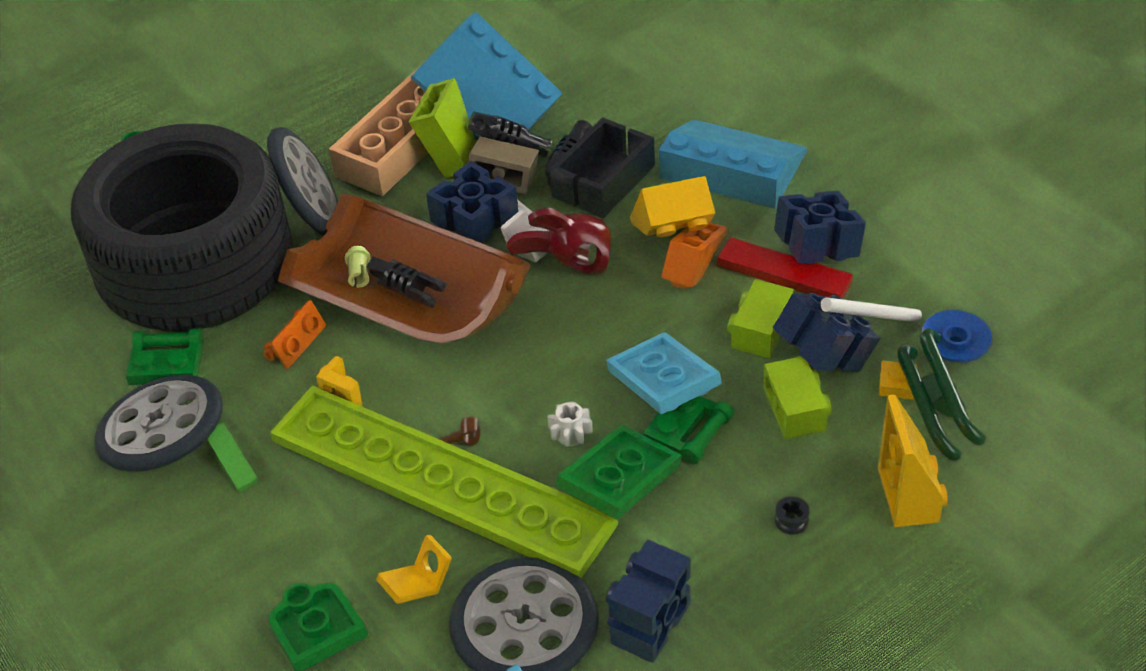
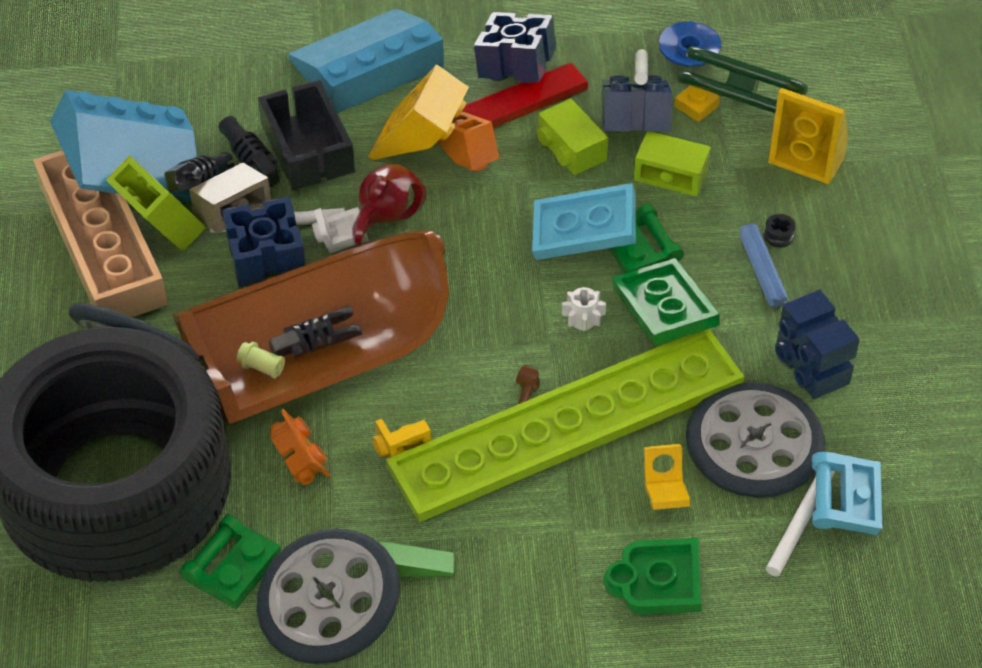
camera: 60 degrees left, 5 degrees up
none -> medium blue axle [739,223,788,308]

